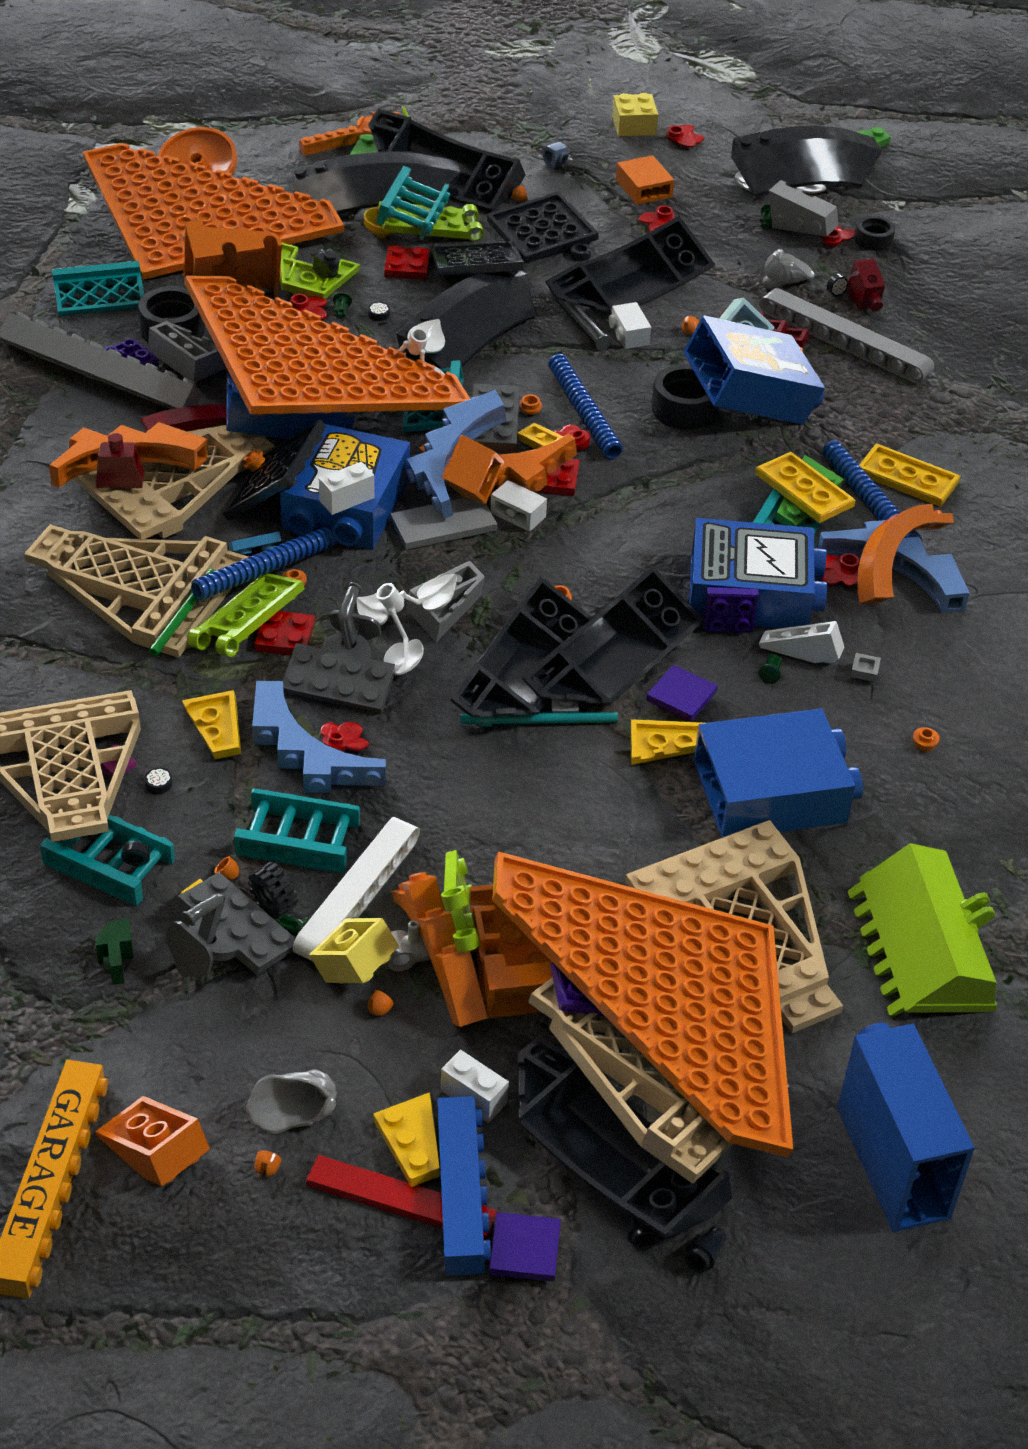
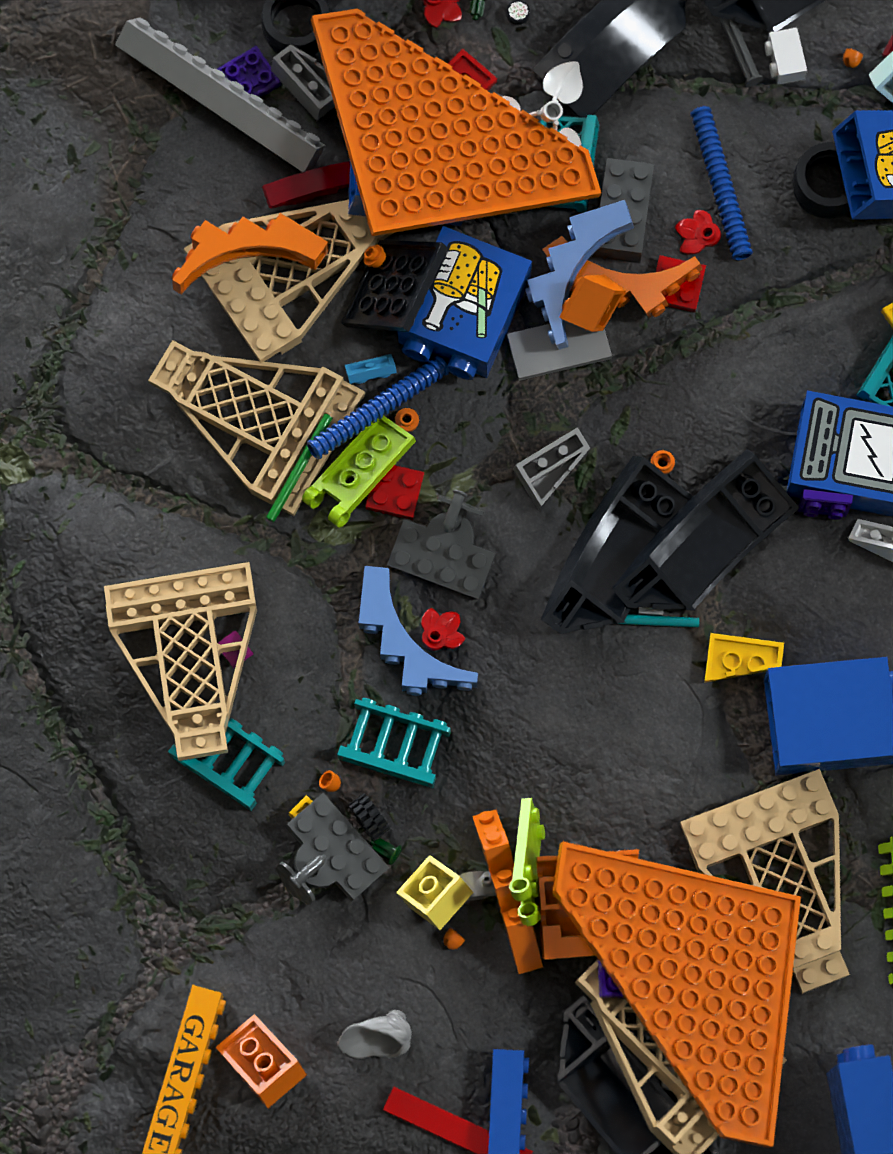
camera: 10 degrees right, 30 degrees up
dark red torso [96,433,145,488] -> none
dark green brick [96,918,134,985] -> none
black tile [121,841,151,866] -> none
tile [145,767,173,794] -> none
yellow wing [182,690,241,759] -> none
orange hinge [254,1150,282,1177] -> none
white beam [292,817,420,961] -> none
white brick [319,462,374,515] -> none
white plant [357,573,457,676] -> none
yellow wing [373,1092,440,1187] -> none
white brick [441,1050,509,1123] -> none
white brick [491,480,547,532] -> none
yellow plate [517,423,563,449] -> none
orange plate [519,394,542,415] -> none
dark purple tile [646,665,718,722] -> none
dark green piece [758,654,782,683] -> none

